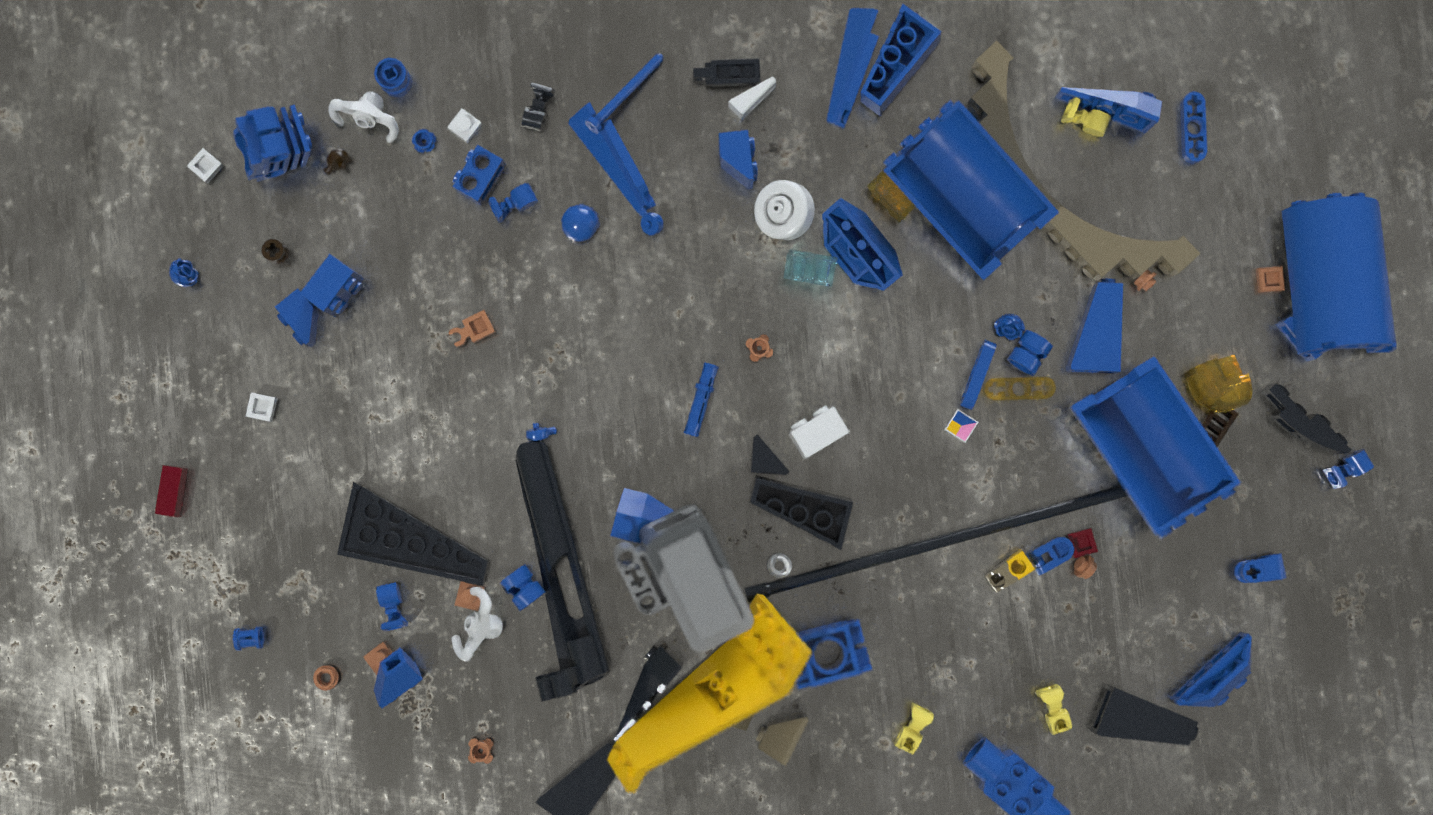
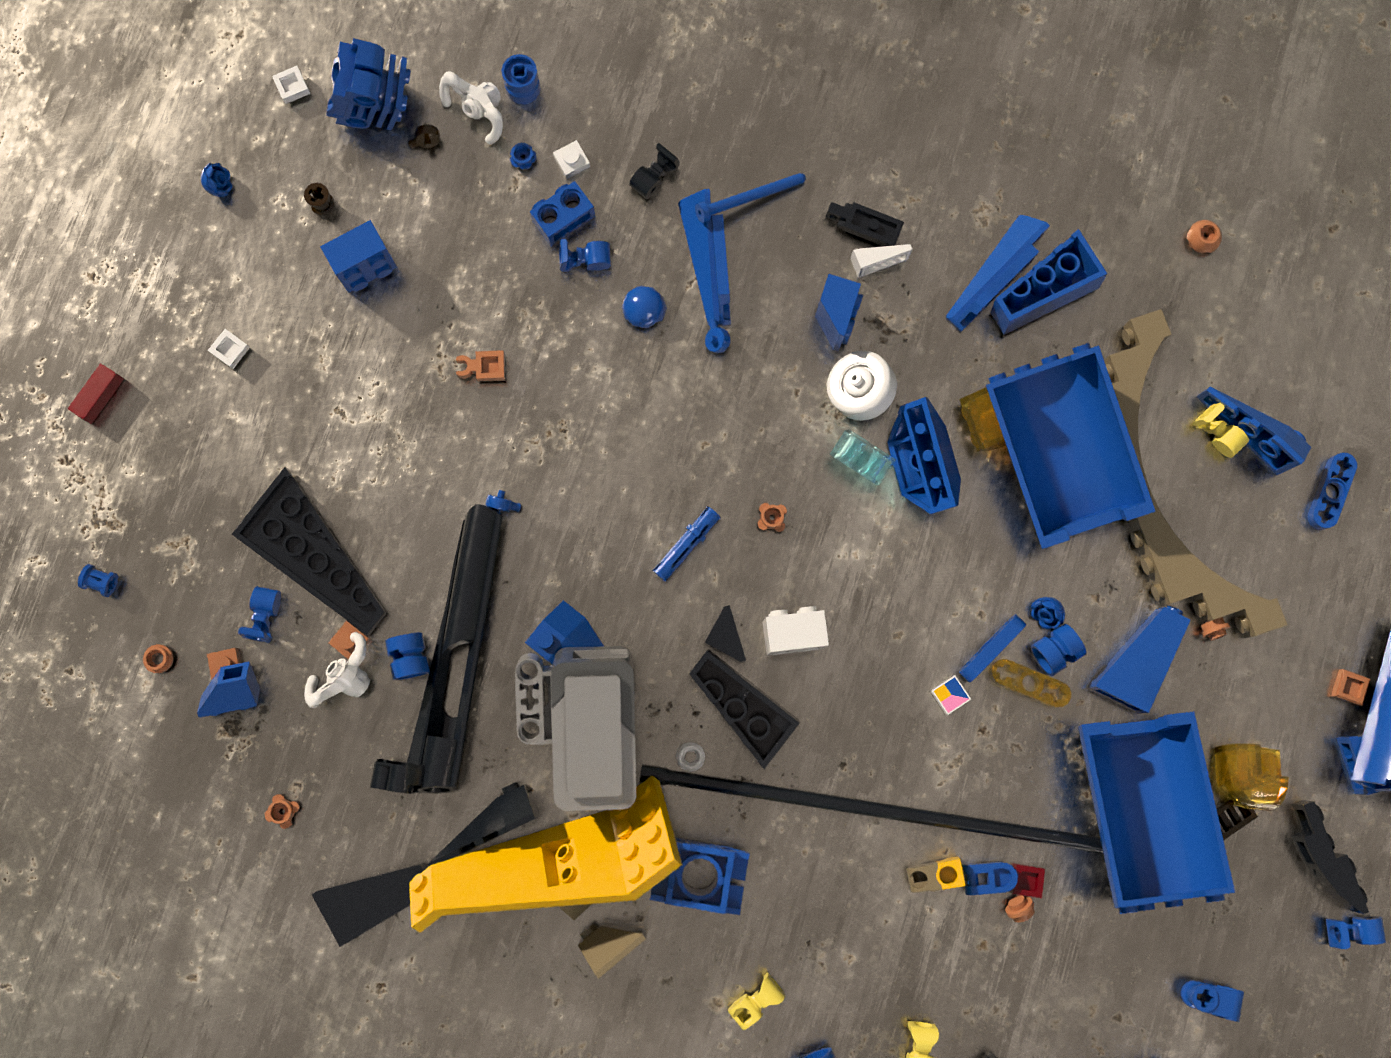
camera: 20 degrees right, 5 degrees down
blue slope [275,288,319,347] -> none

